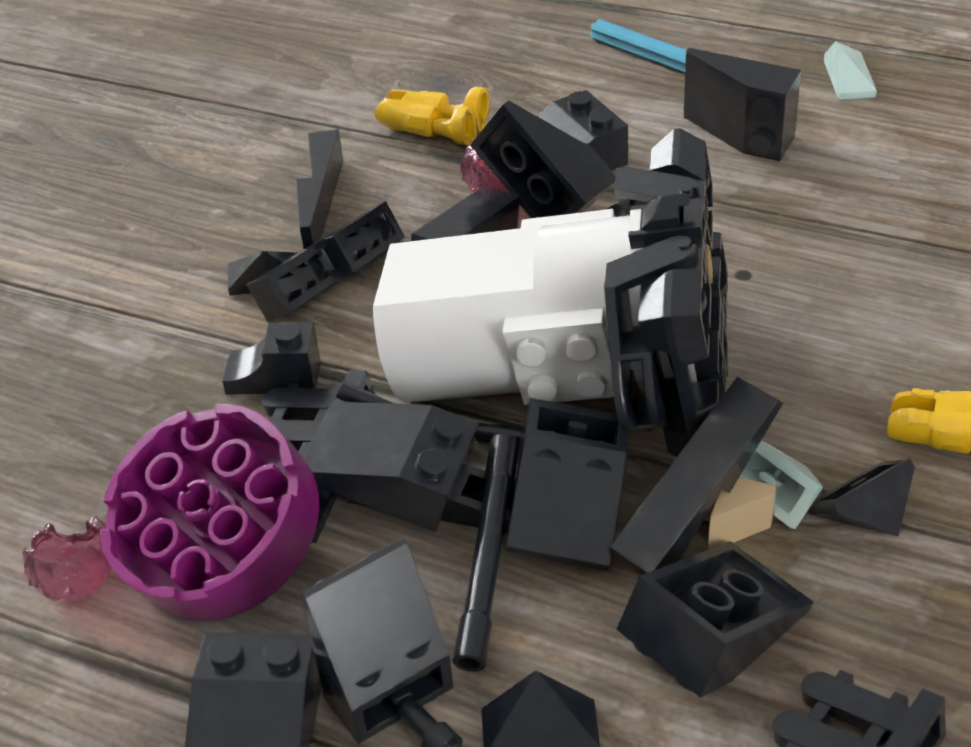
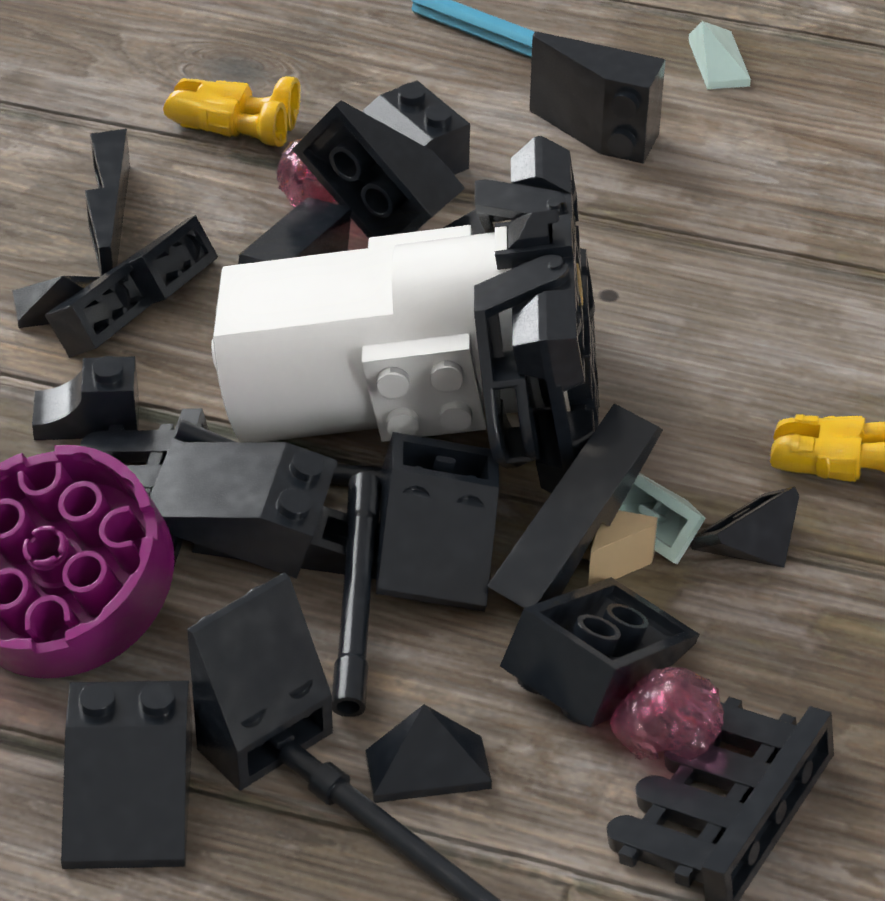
camera: 10 degrees left, 0 degrees up
none -> clear pink hair [610,667,724,760]

